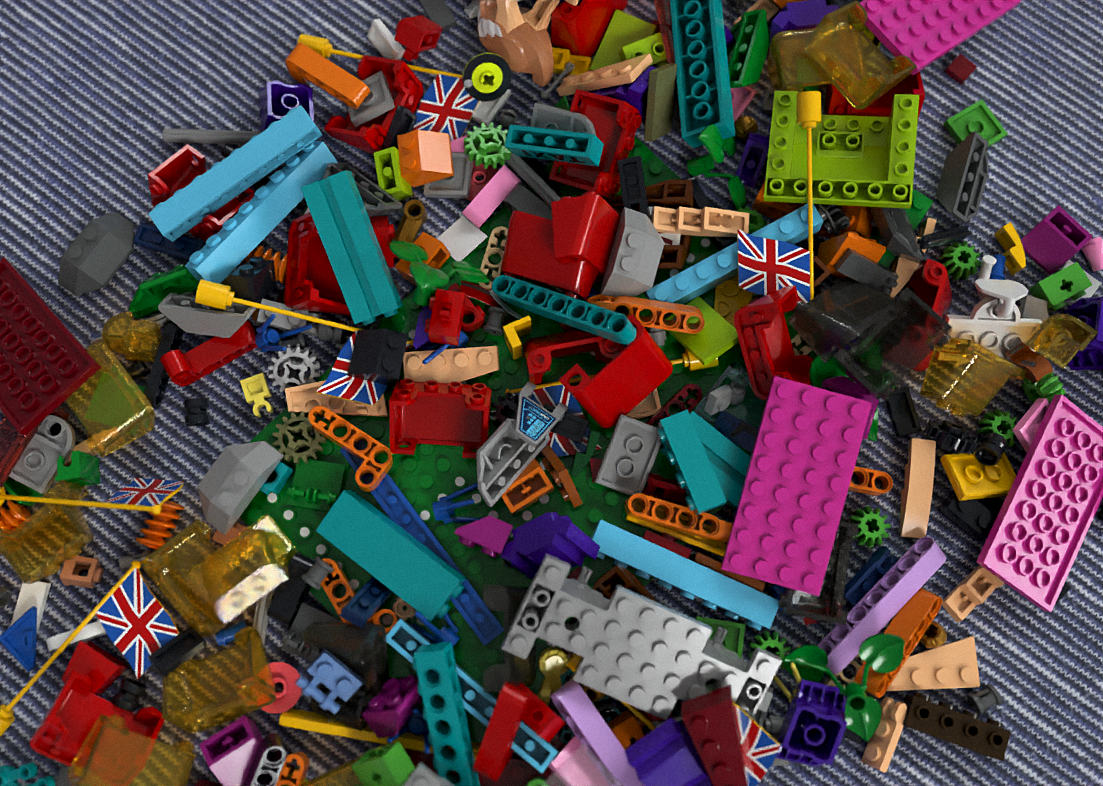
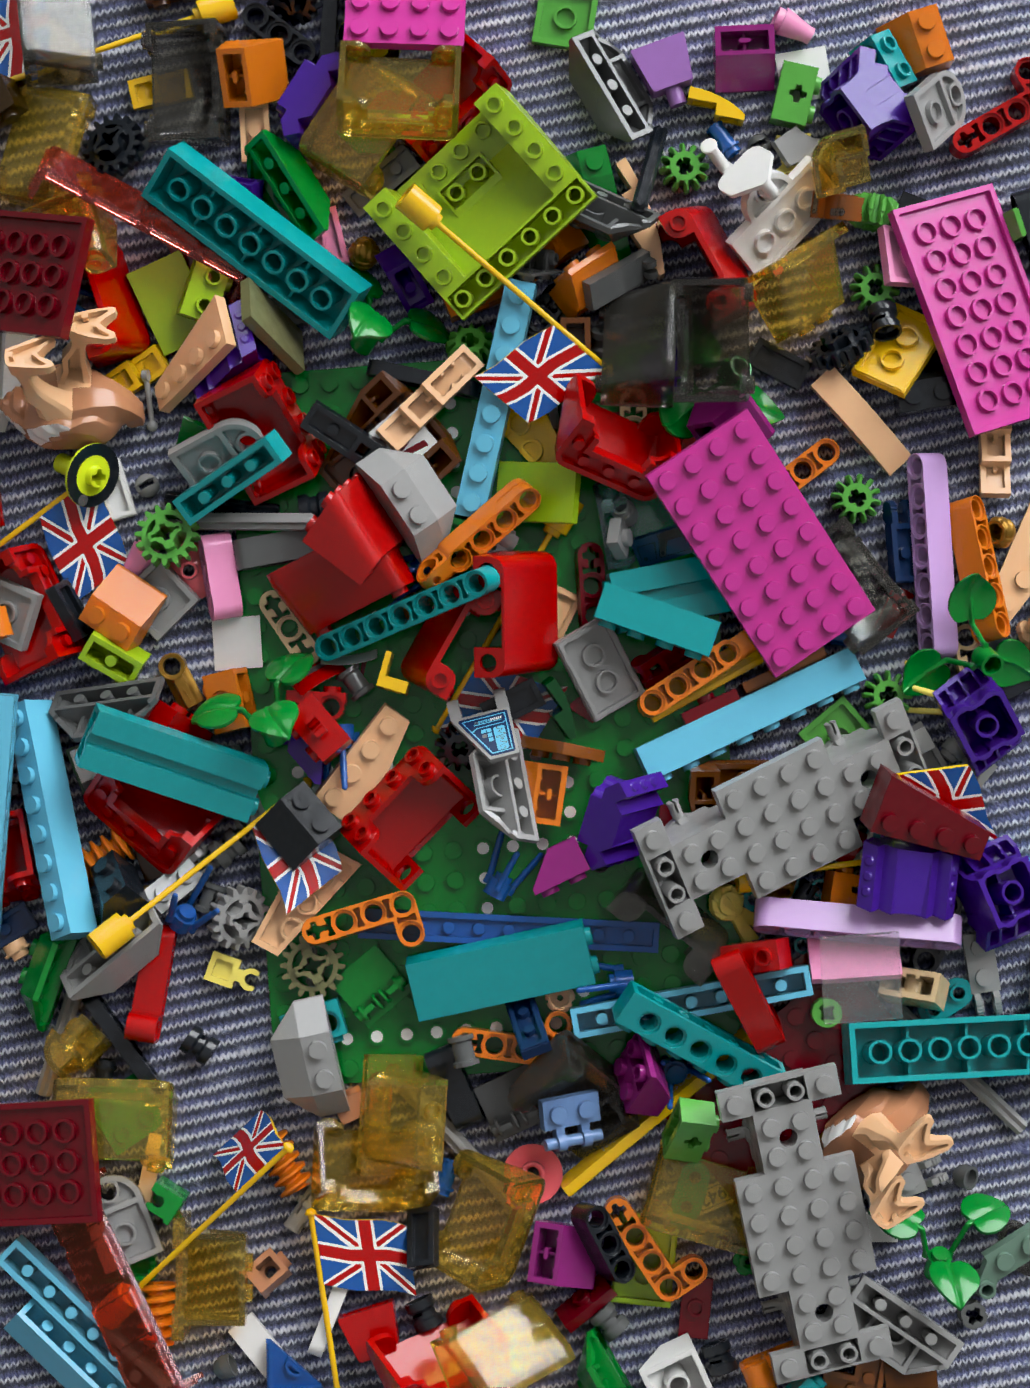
camera: 45 degrees left, 10 degrees up
none -> light nougat plate [3,936,31,962]
none -> medium lavender torso [629,32,693,109]

